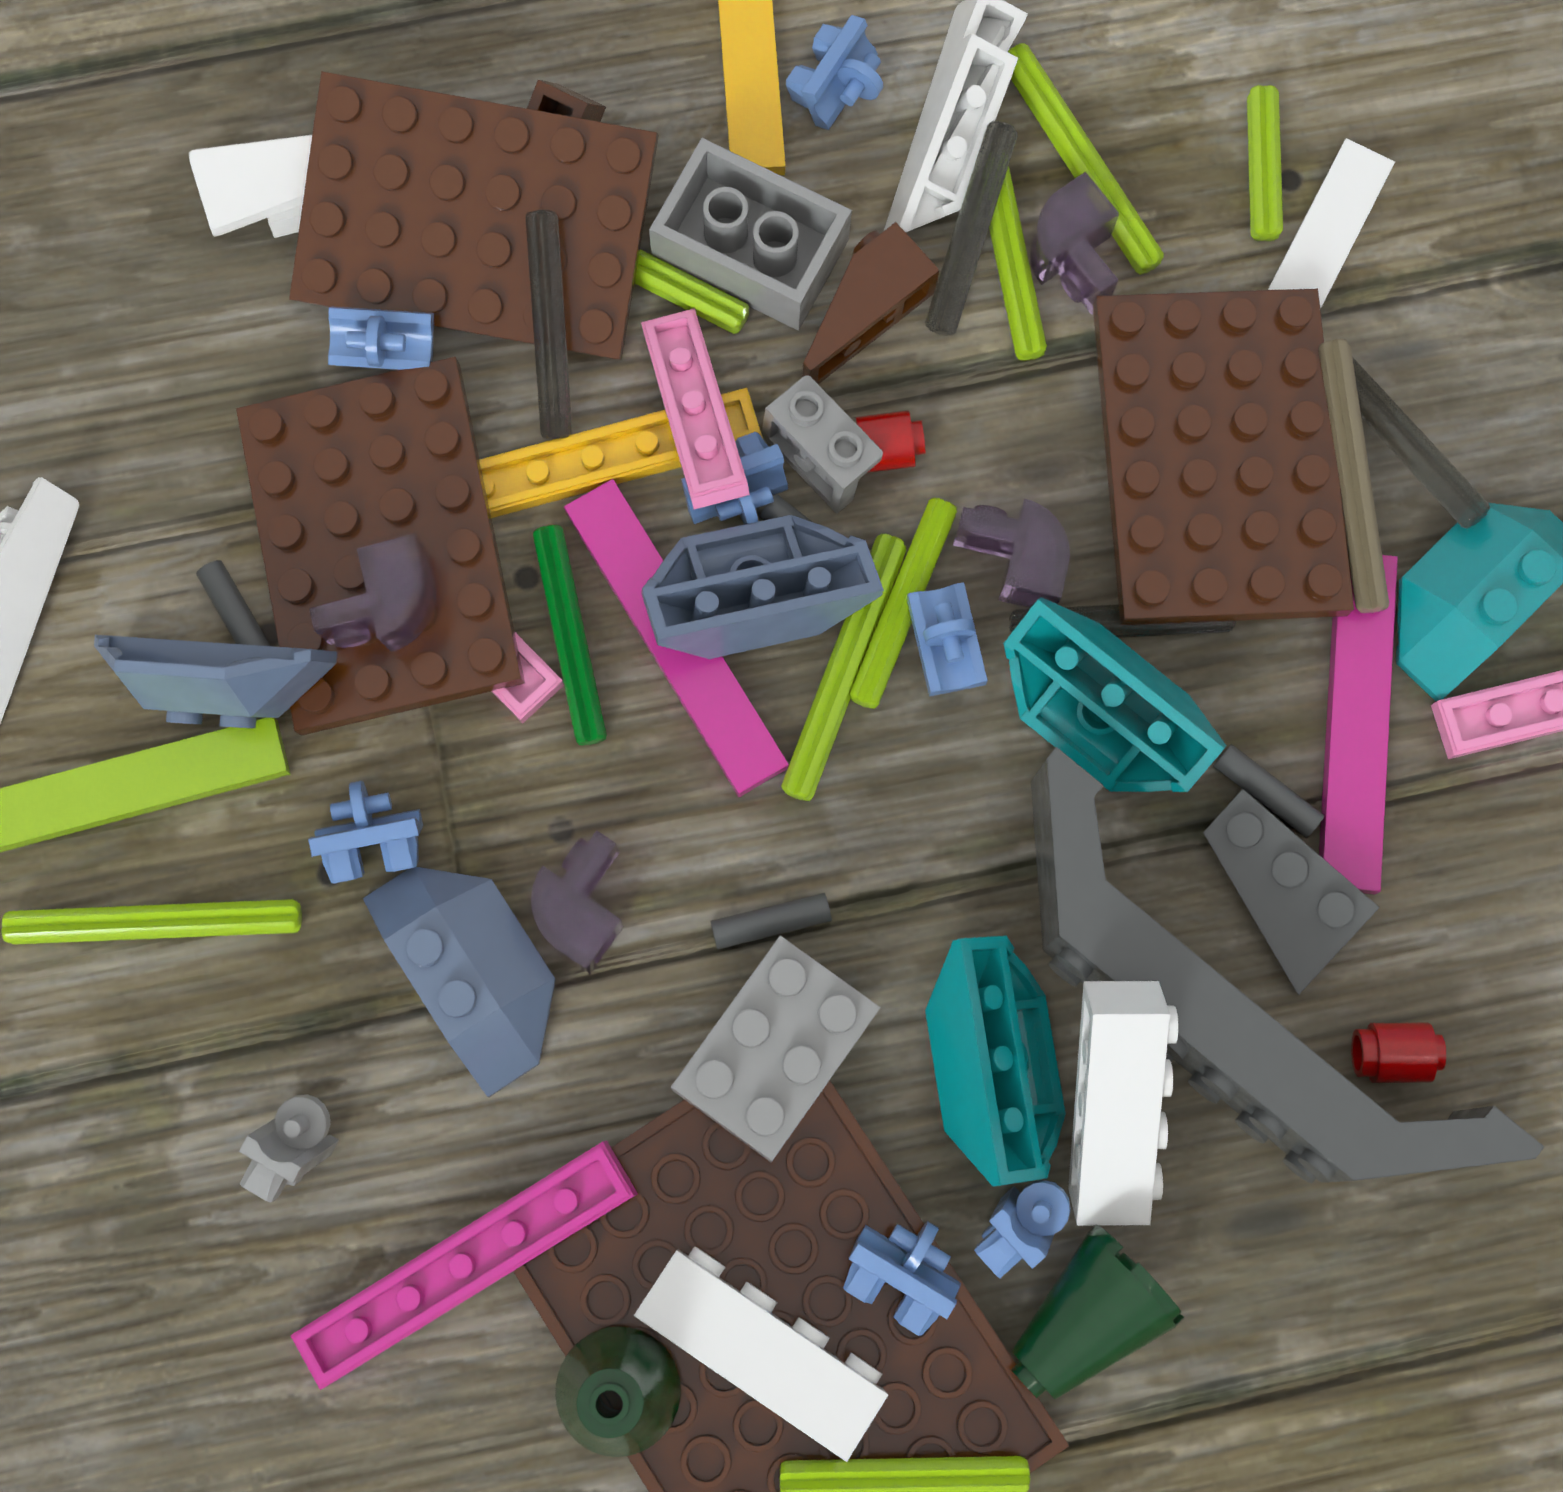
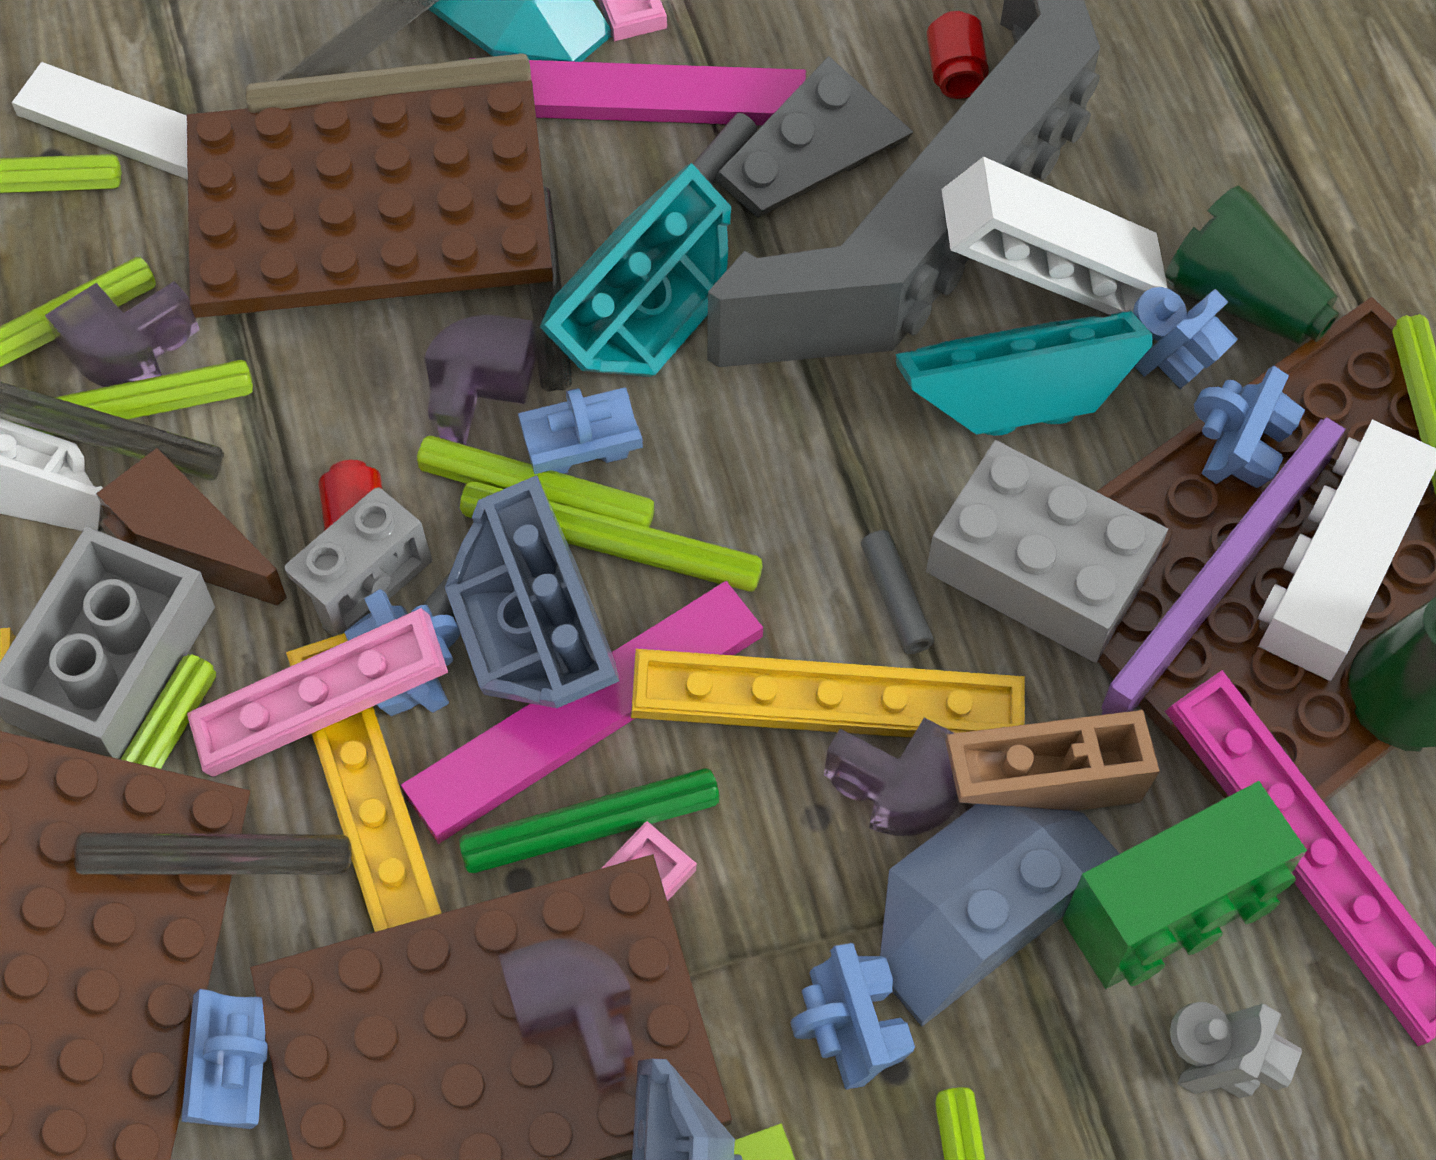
camera: 90 degrees left, 15 degrees down
none -> yellow tile [631,649,1025,740]
none -> medium nougat slope [945,710,1160,811]
none -> green brick [1062,781,1307,989]
none -> medium lavender tile [1101,417,1345,715]

